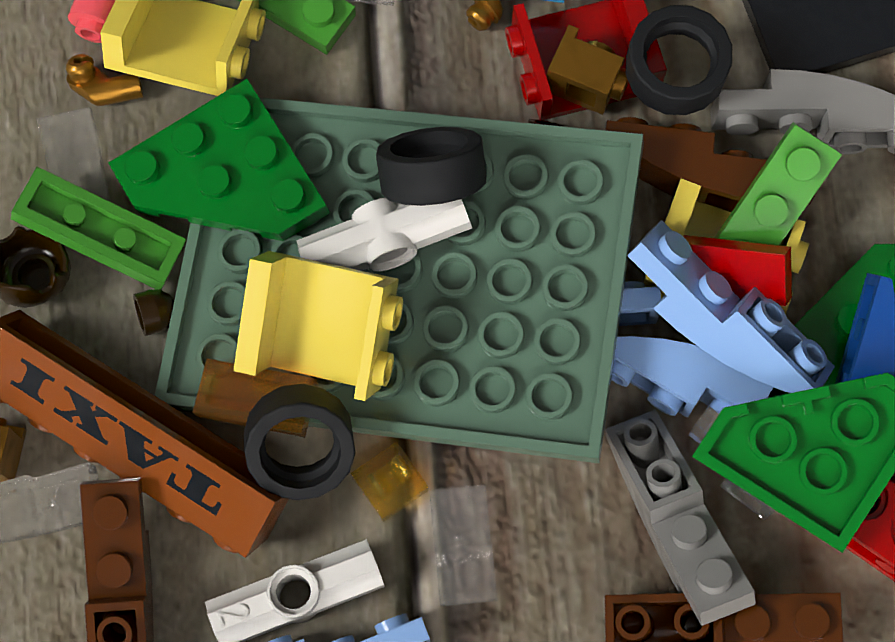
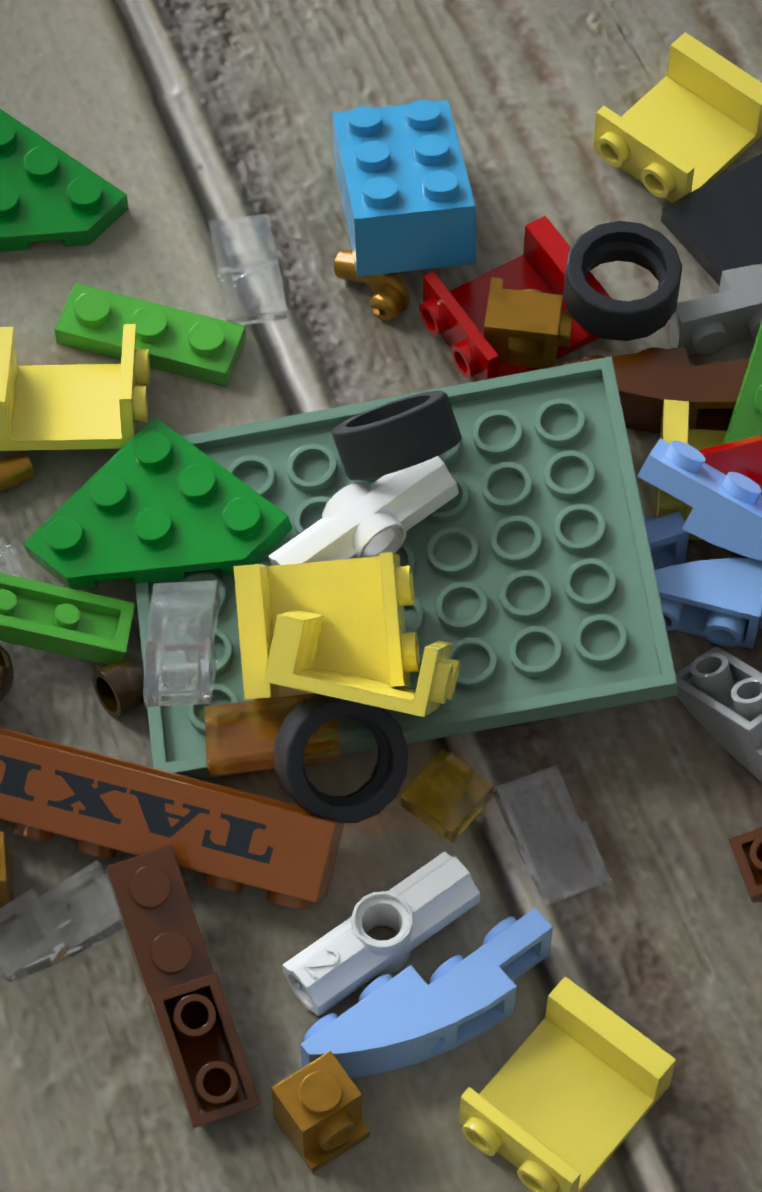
camera: 15 degrees left, 15 degrees down
none -> clear slope [143,580,221,707]
none -> light yellow panel [263,610,460,717]

